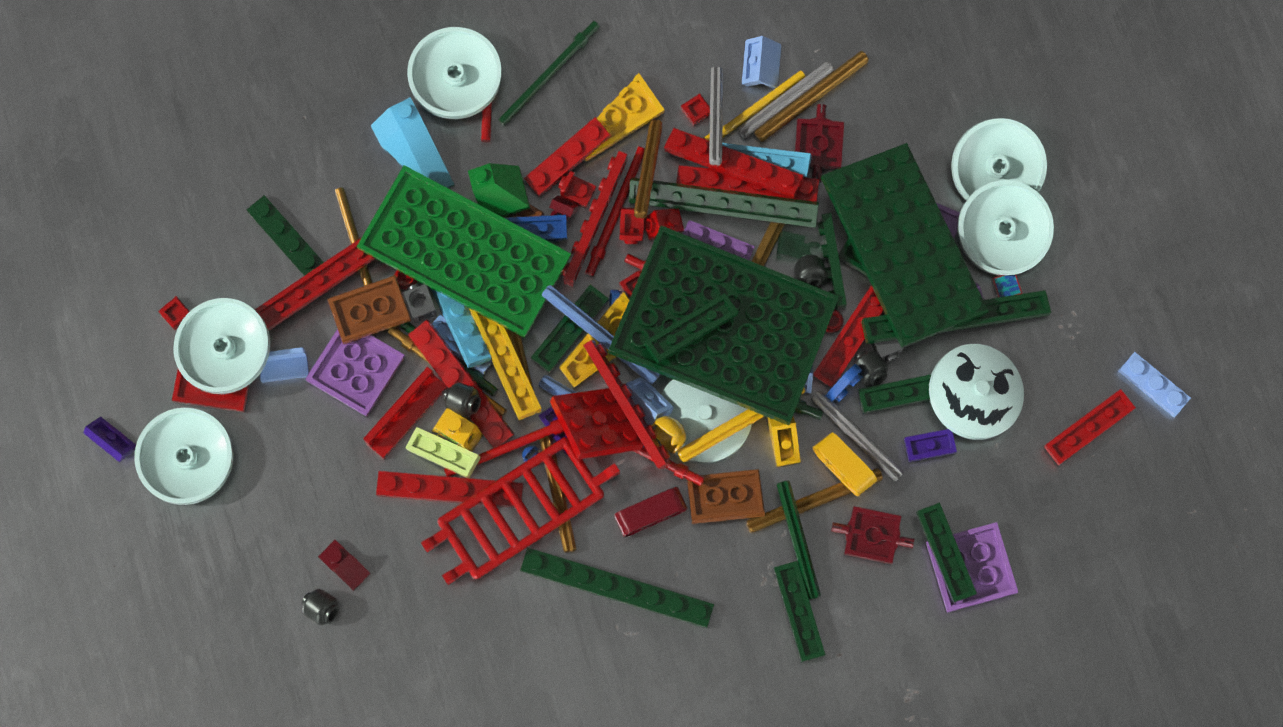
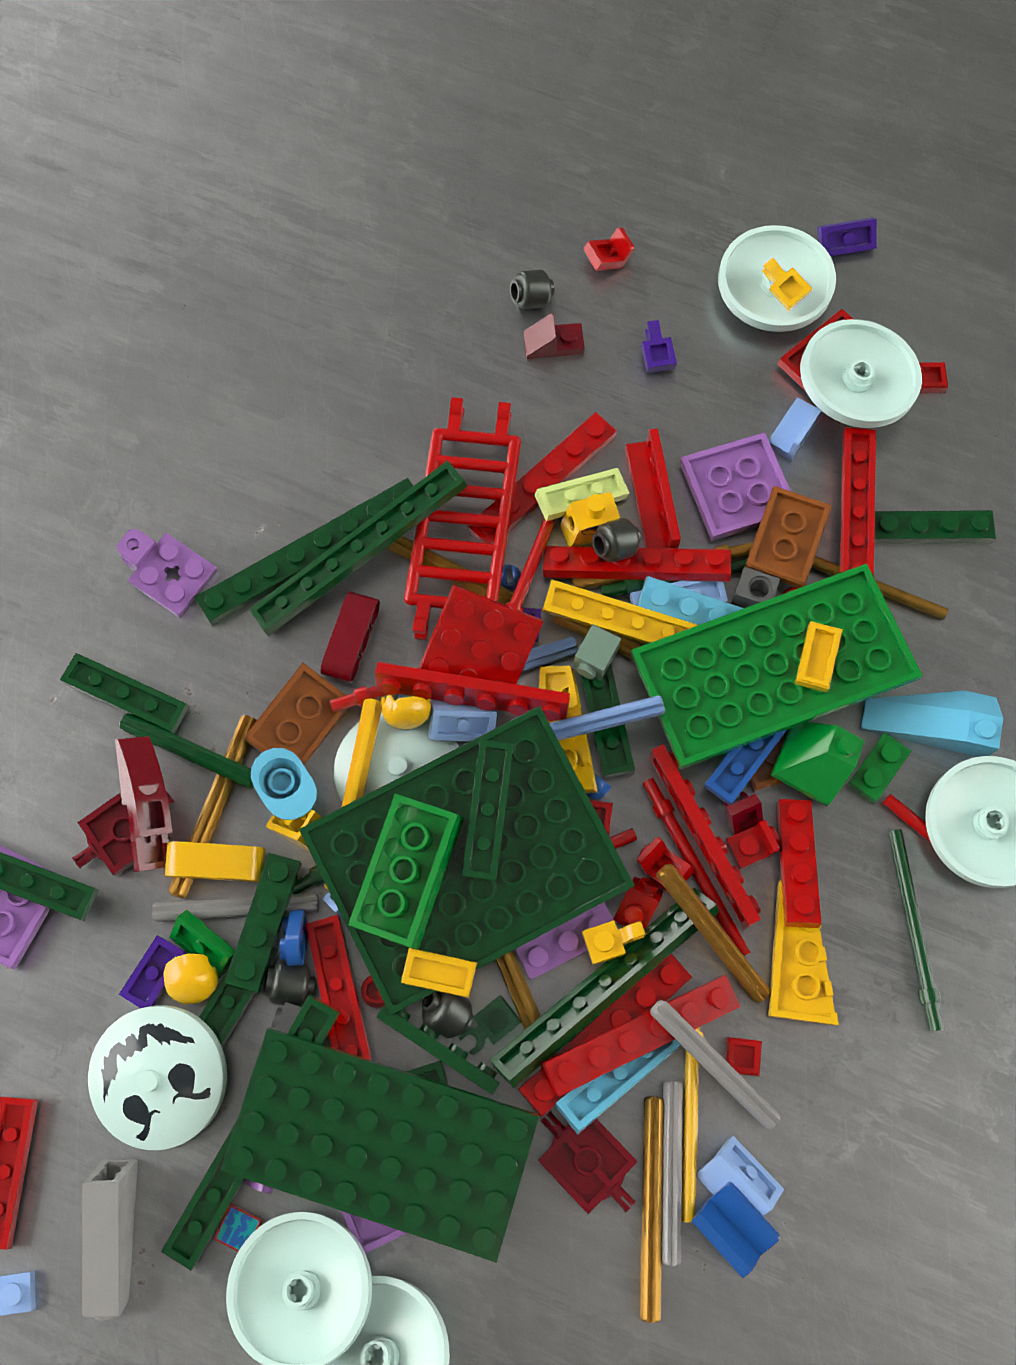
camera: 130 degrees right, 5 degrees down
none -> light grey slope [82,1159,138,1321]
none -> dark red slope [115,736,173,872]
none -> medium lavender plate [116,529,217,618]
none -> yellow hair [164,953,219,1005]
none -> green plate [169,910,235,979]
none -> dark green plate [224,853,302,994]
none -> dark green plate [249,460,468,636]
none -> medium azure piece [251,748,317,820]
none -> green slope [348,794,464,949]
none -> yellow tile [401,947,477,998]
none -> sand green brick [573,624,621,681]
none -> yellow plate [582,920,645,965]
none -> red bracket [583,228,635,271]
none -> dark purple plate [641,320,677,373]
none -> blue panel [692,1182,780,1278]
none -> yellow plate [762,258,812,312]
none -> yellow tile [795,621,843,692]
none -> green plate [847,733,912,804]

